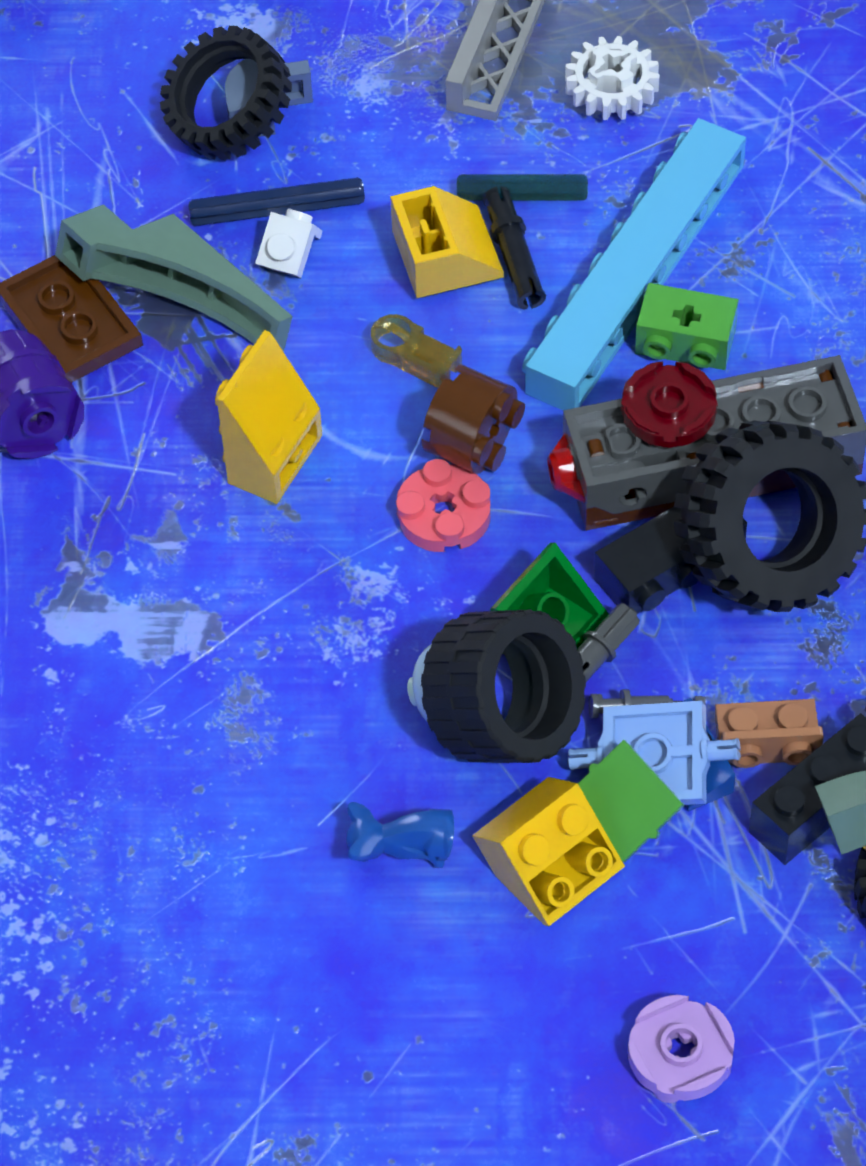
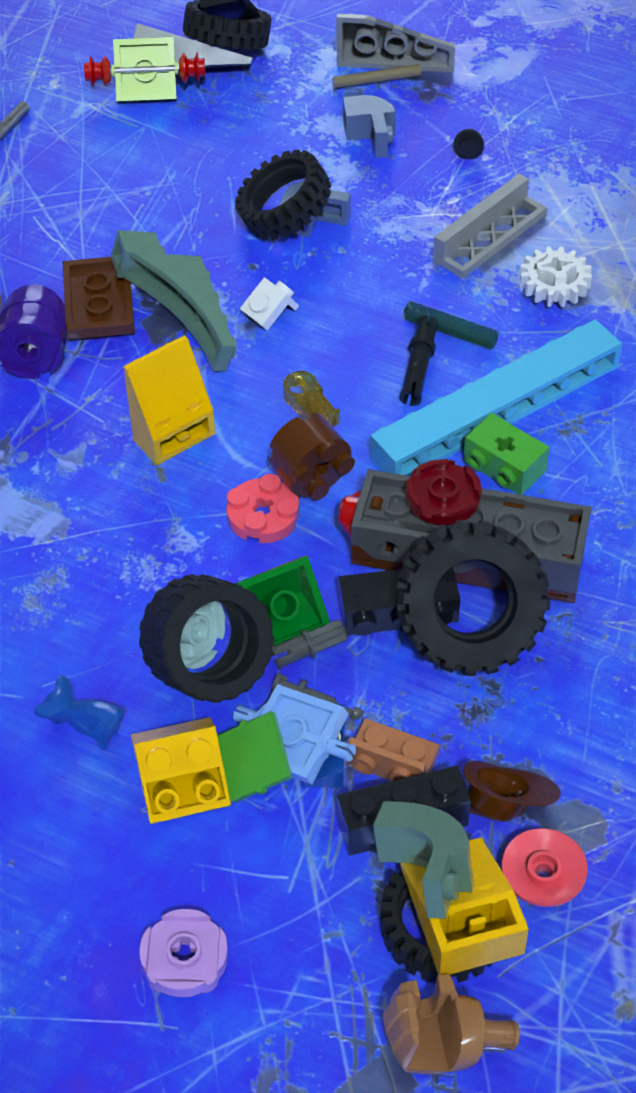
camera: 25 degrees right, 5 degrees down
dark blue axle [188,177,365,226] -> none
yellow slope [390,186,504,298] -> none

